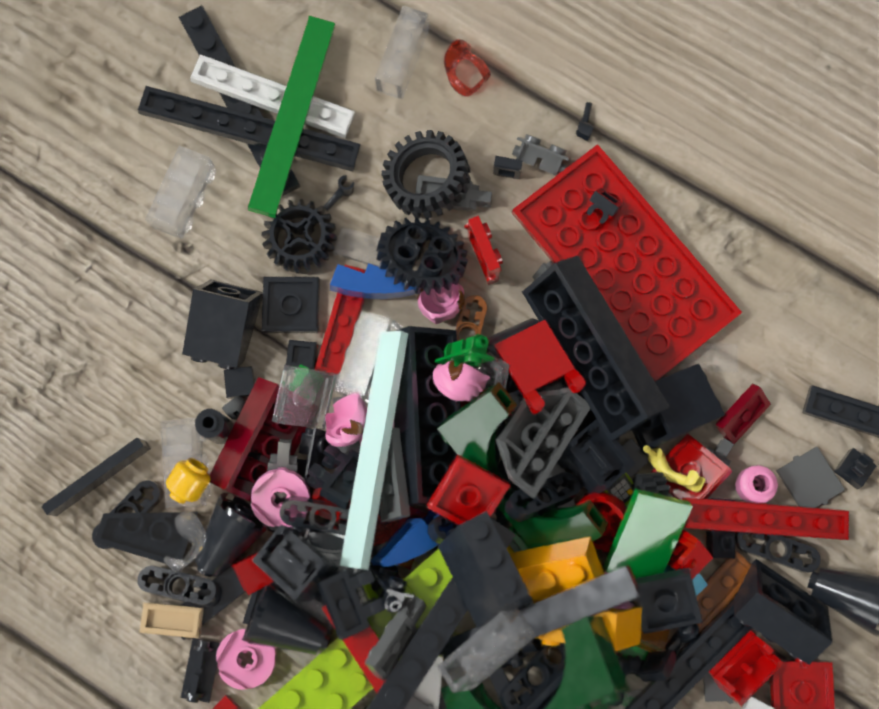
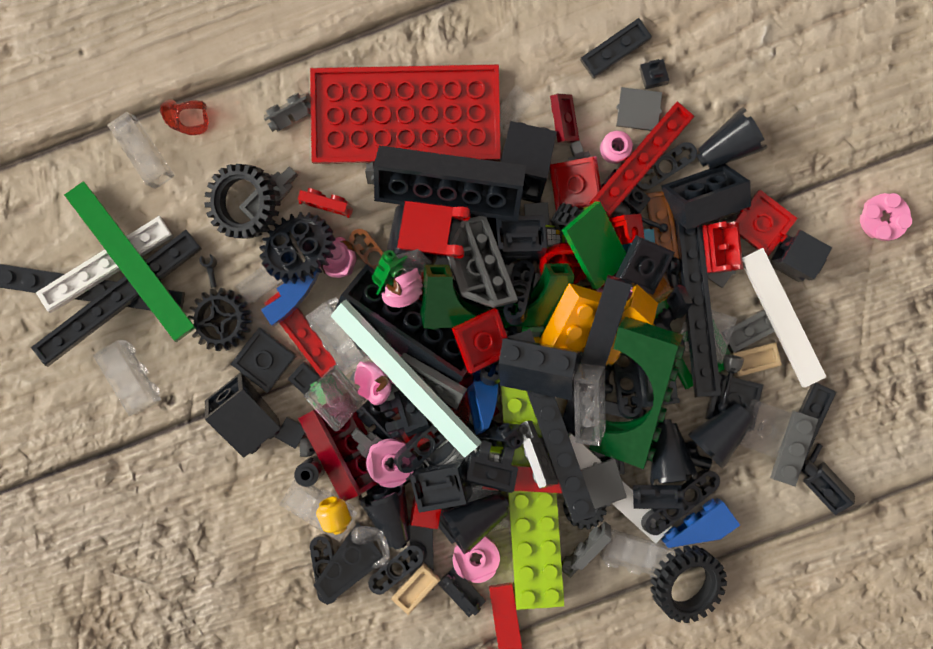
camera: 60 degrees left, 10 degrees up
black tile [42,438,151,517] -> none
black tile [493,156,523,179] -> none
black hand [576,102,594,141] -> none
black tile [587,188,624,224] -> none
light yellow piece [643,445,705,492] -> none
none -> hinge [611,202,668,233]

